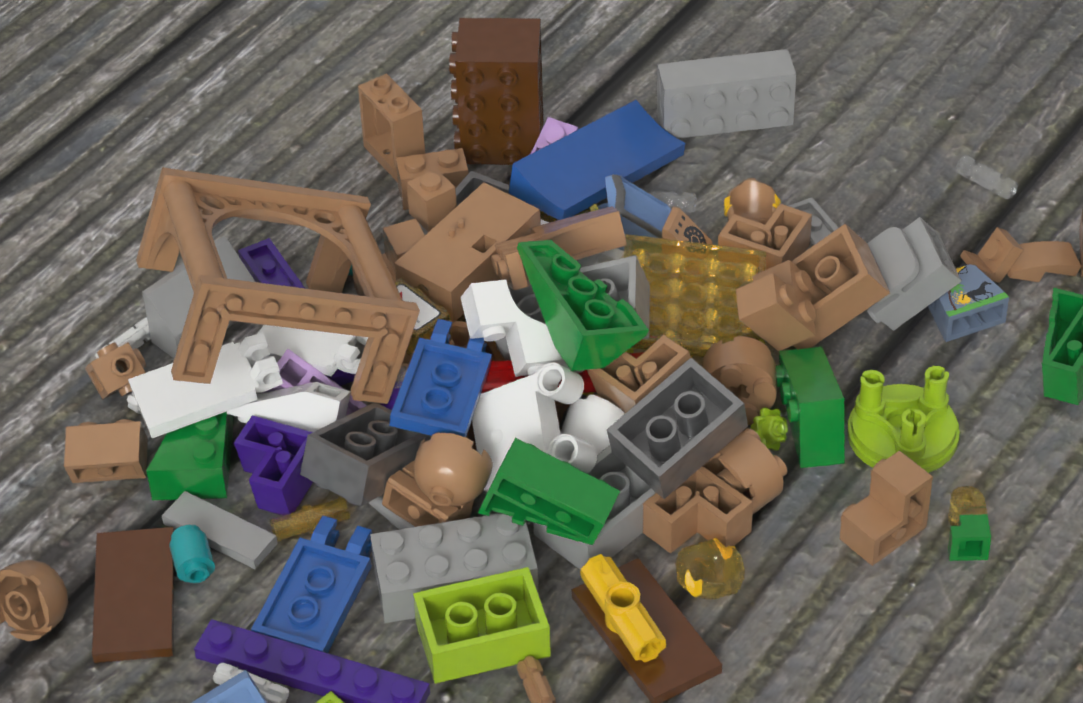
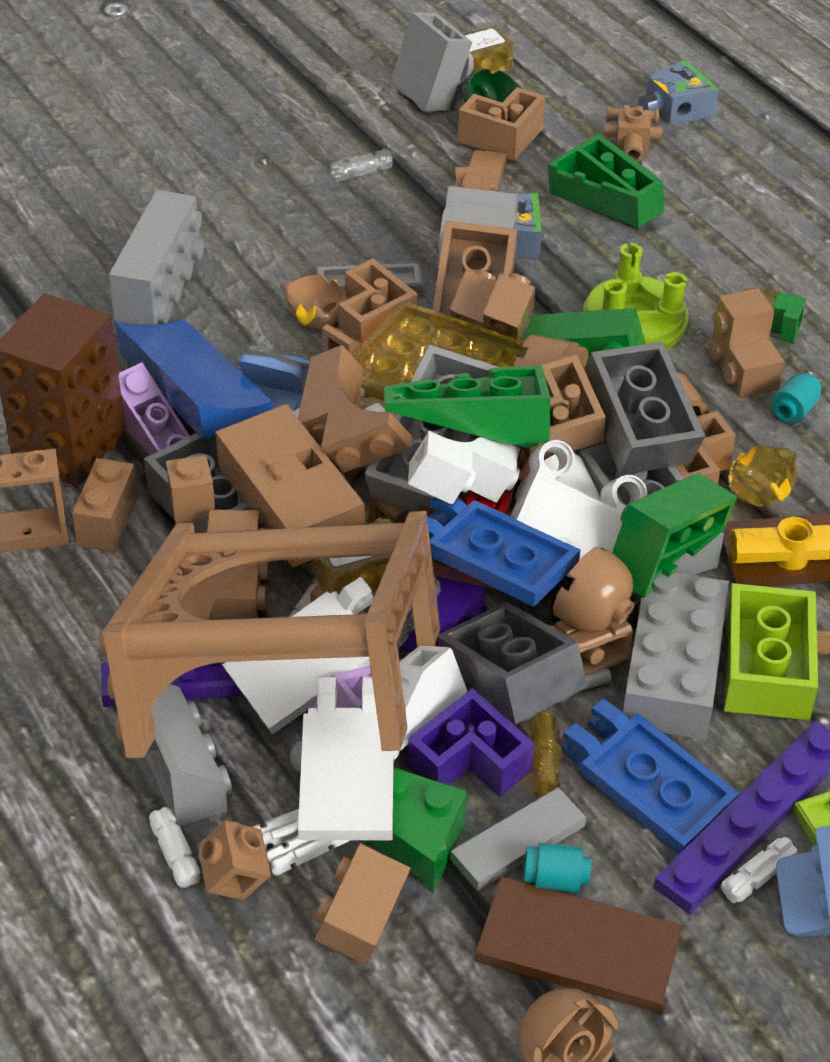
camera: 70 degrees left, 0 degrees up
none -> teal brick [770,373,821,424]

